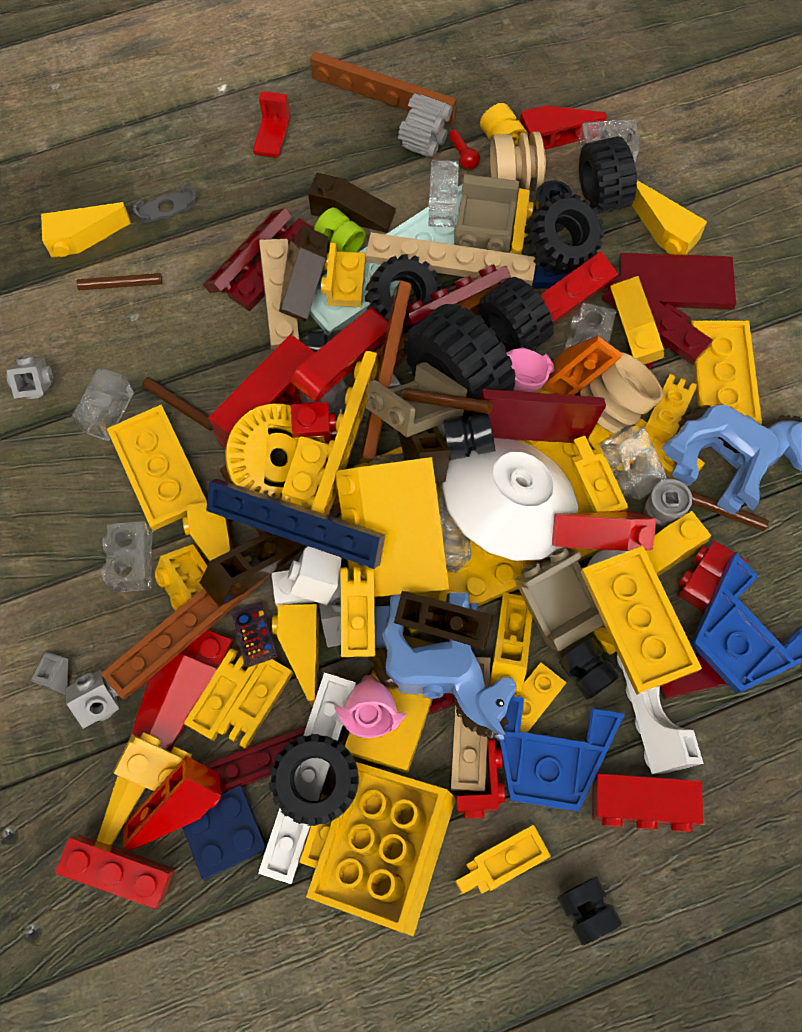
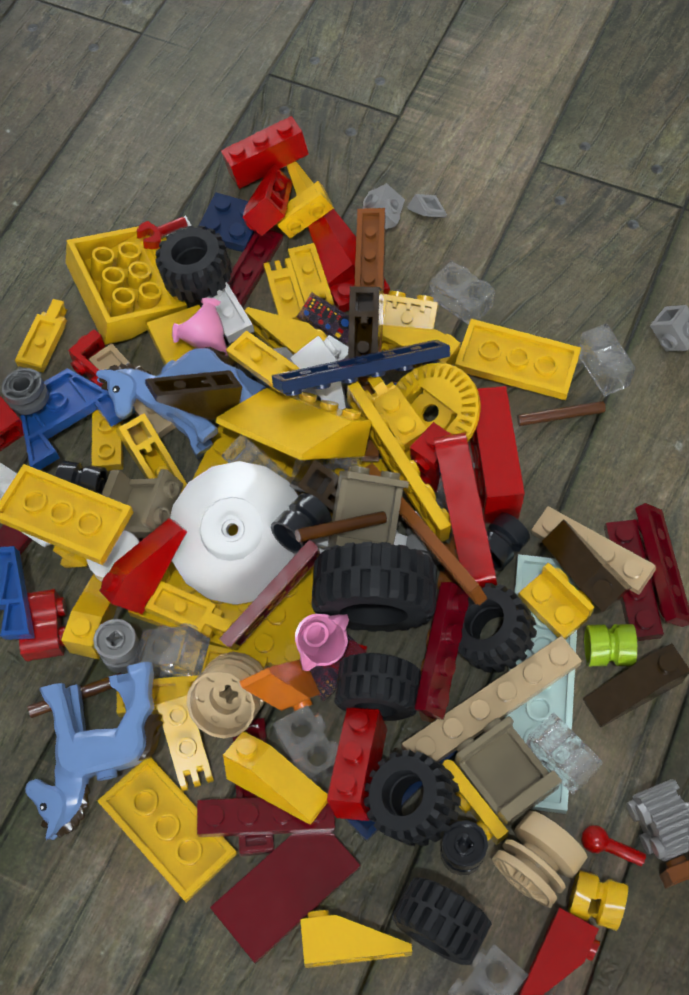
camera: 135 degrees right, 5 degrees down
none -> dark grey wheel [1,368,49,415]
none -> red bar [136,217,188,249]

